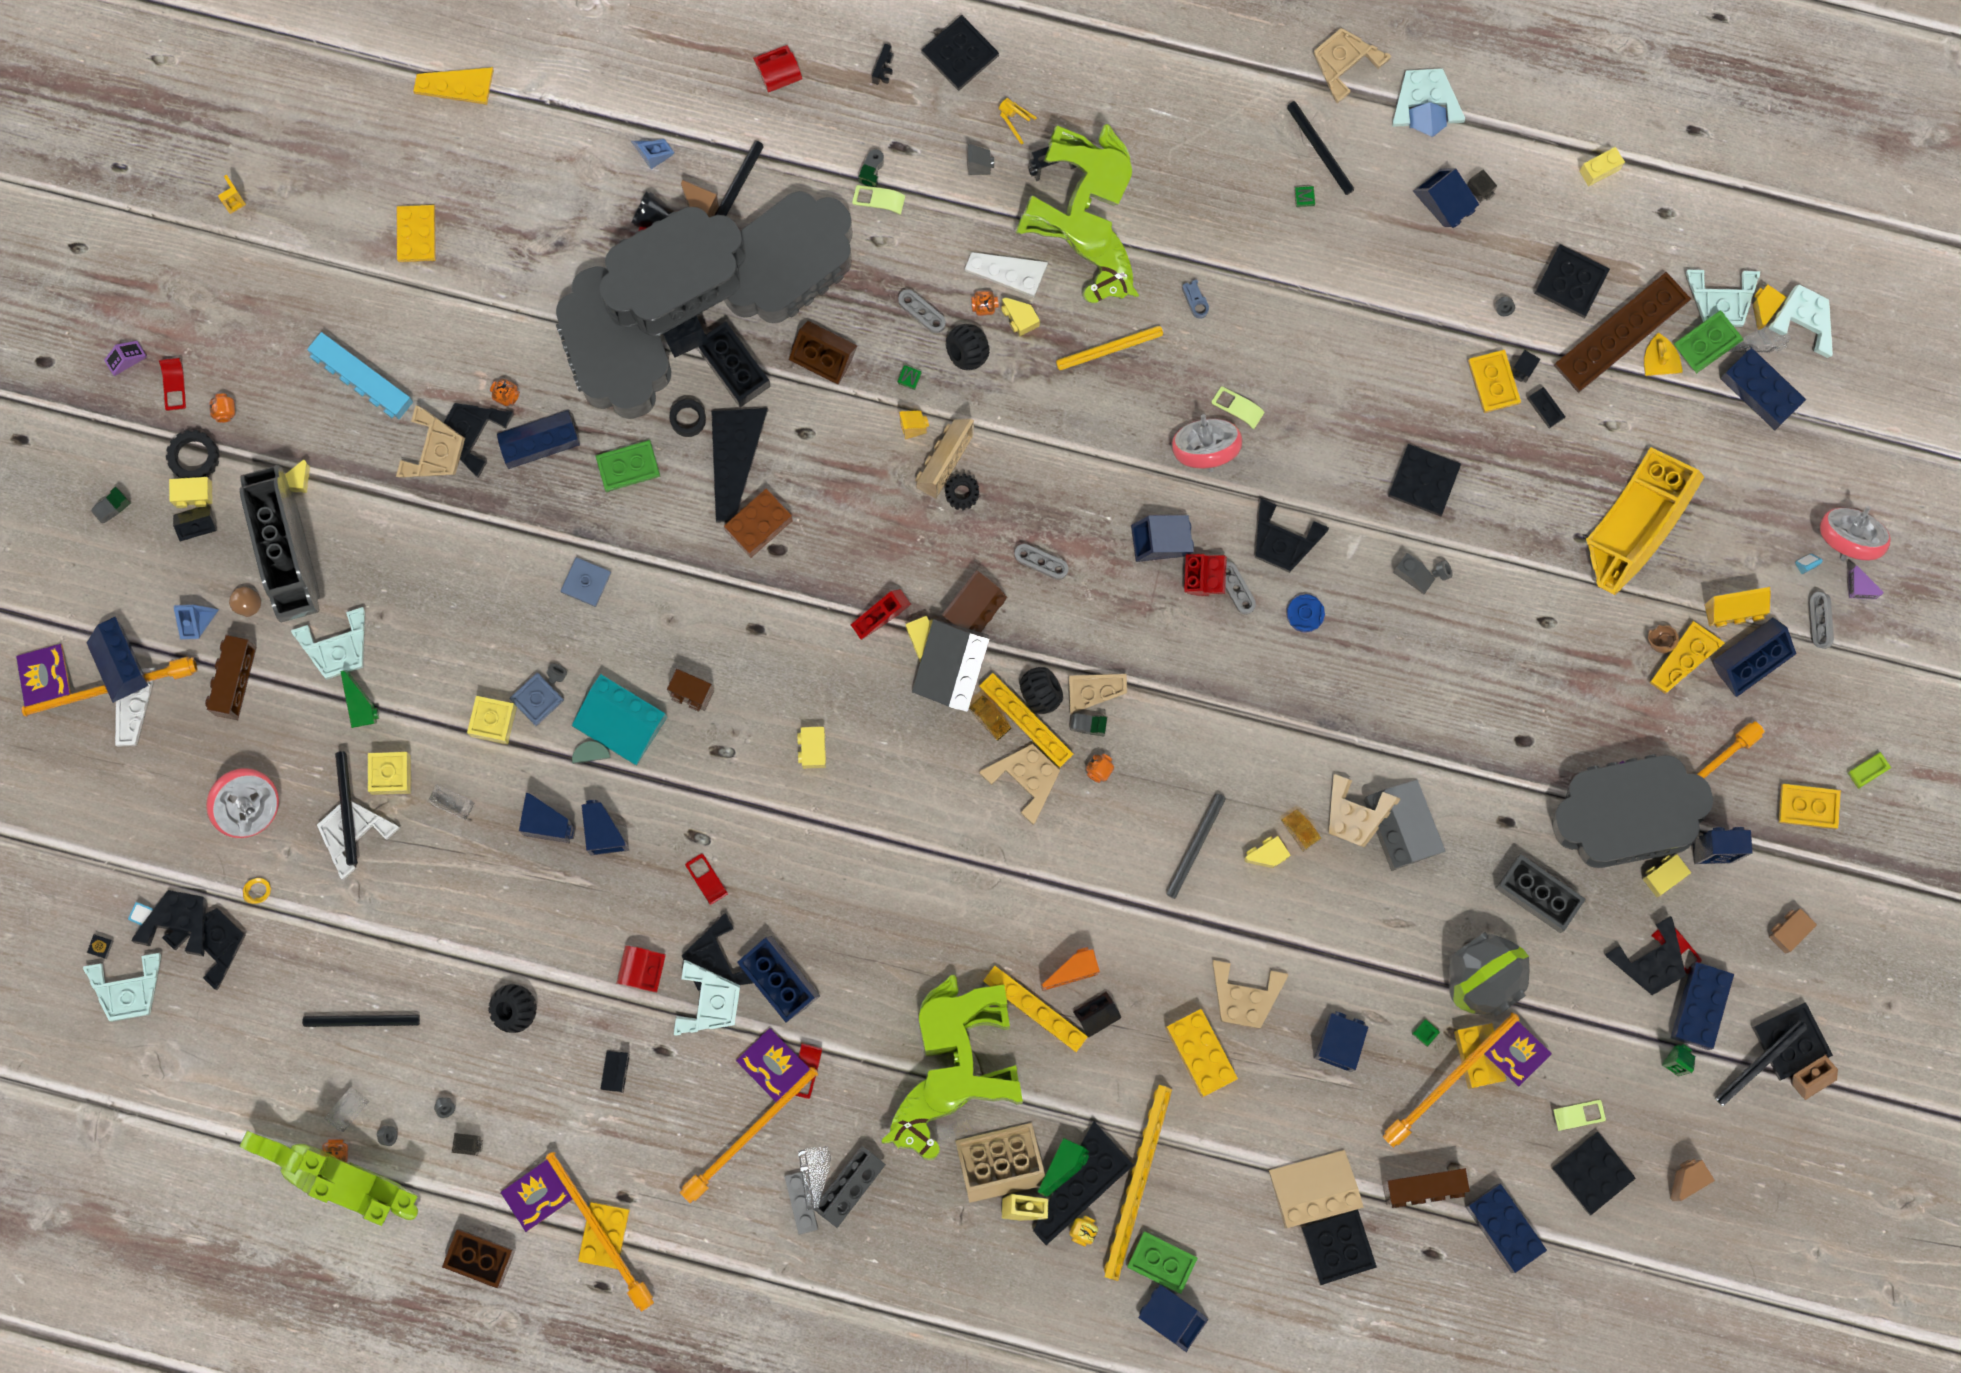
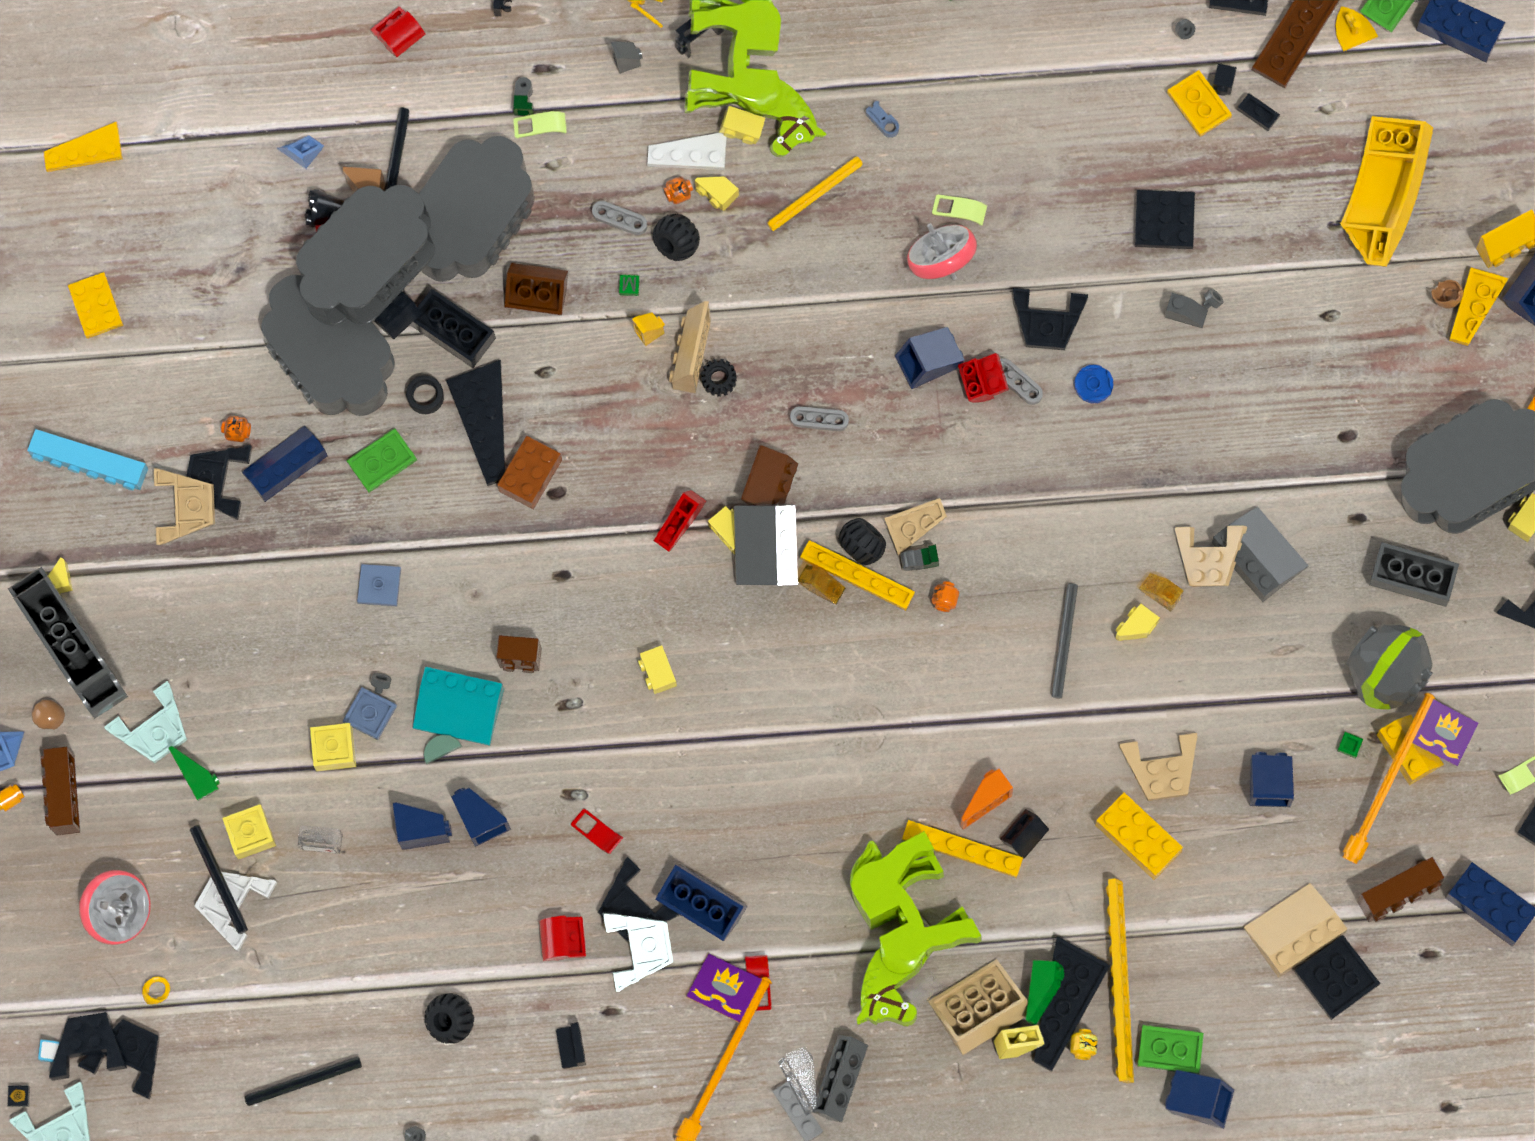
camera: 10 degrees left, 5 degrees down
tan wing [979,744,1060,825] -> none
none -> light yellow brick [719,106,765,145]

